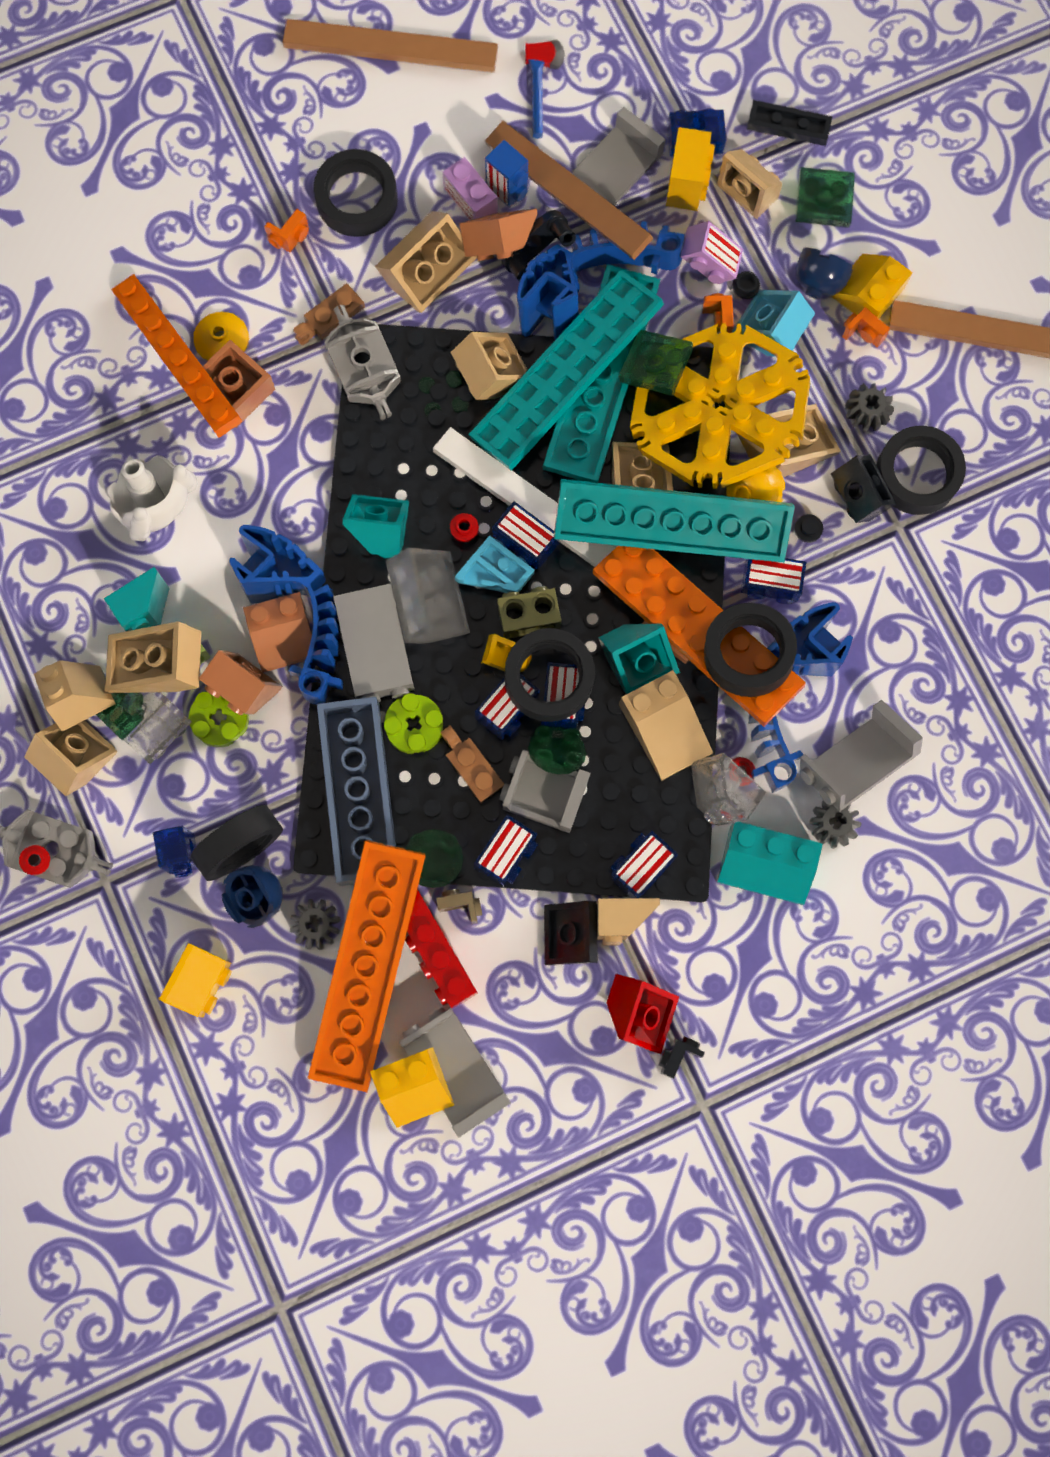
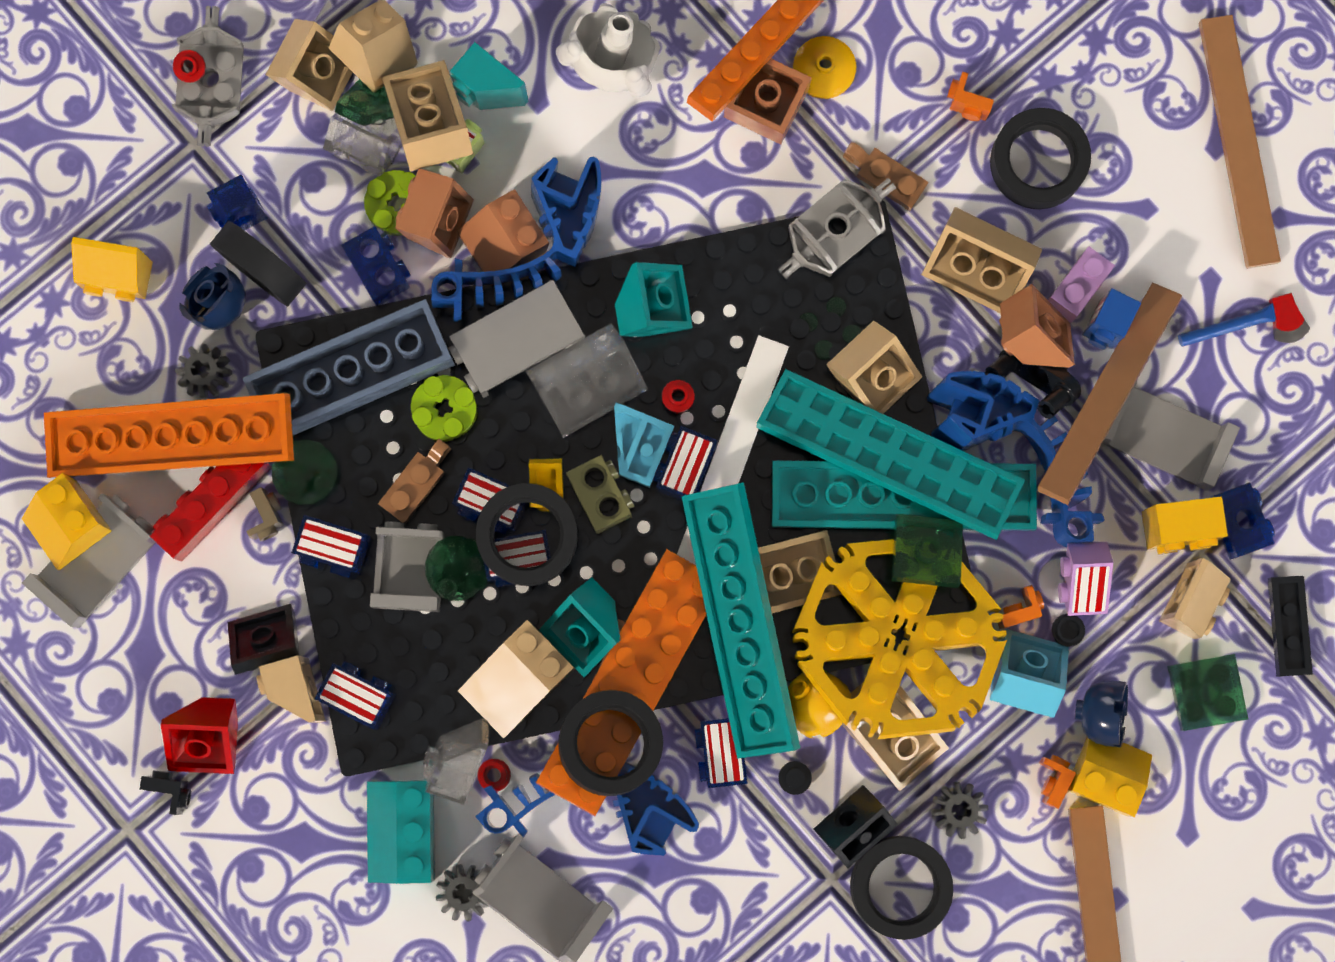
camera: 75 degrees right, 5 degrees up
none -> clear blue brick [341,226,411,306]

